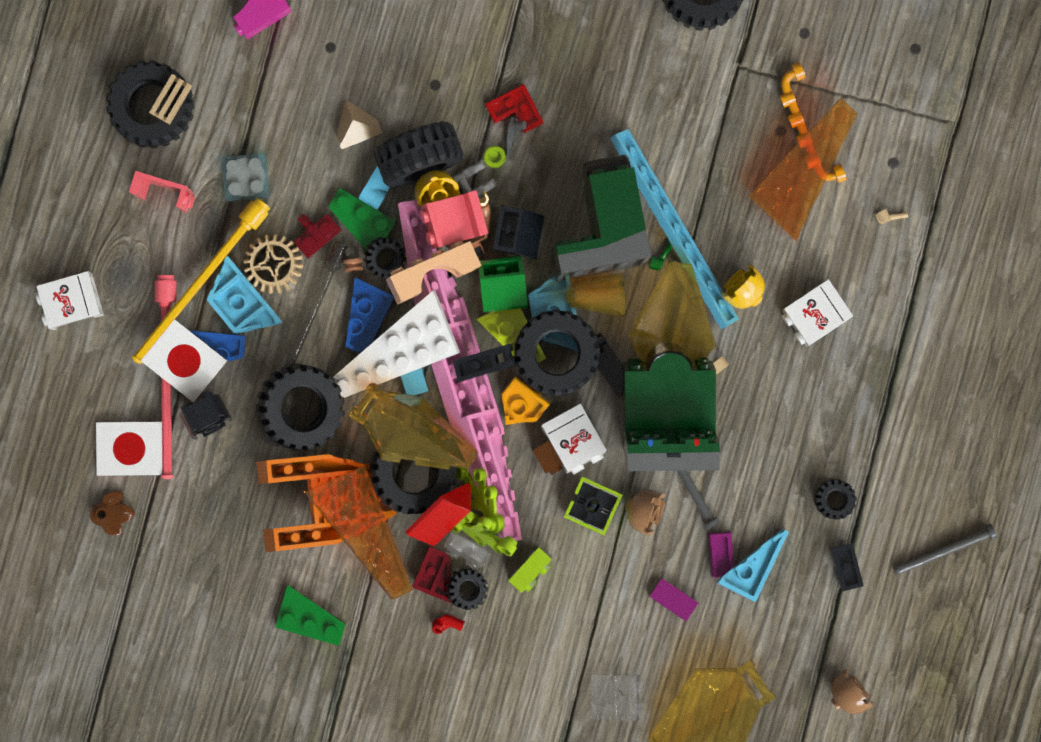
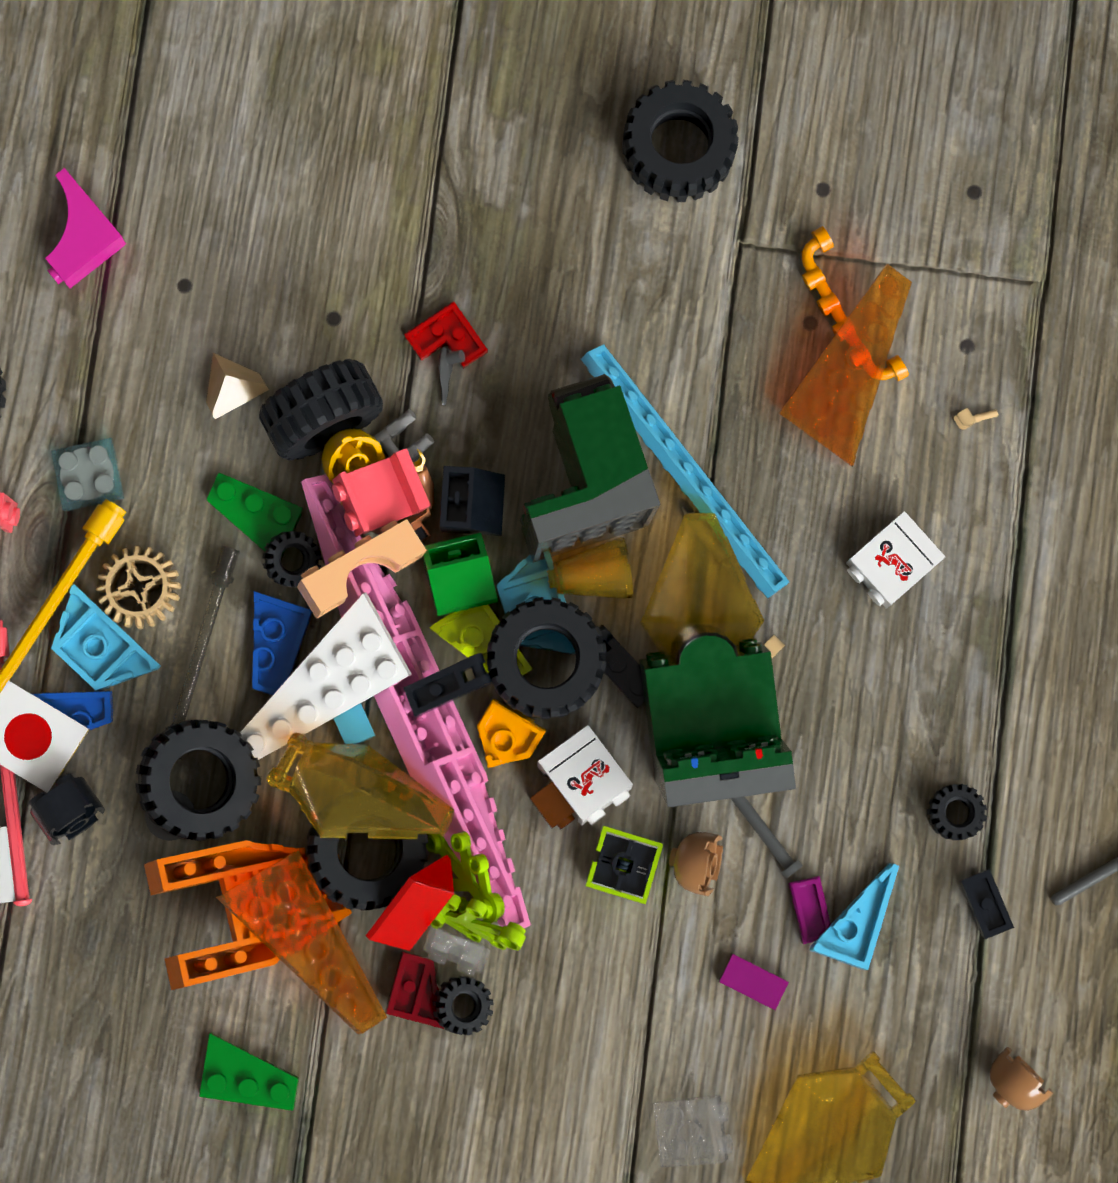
camera: 20 degrees left, 5 degrees down
dark red plate [294,213,342,259] -> none
nougat bush [343,258,364,272] -> none
medium azure piece [358,166,389,210] -> none
white sticker [403,452,430,493] -> none
red arm [431,614,465,634] -> none
lime tile [484,146,506,169] -> none
lime piece [508,546,552,593] -> none
green hand [649,243,673,271] -> none
yellow cylinder [721,265,765,309] -> none

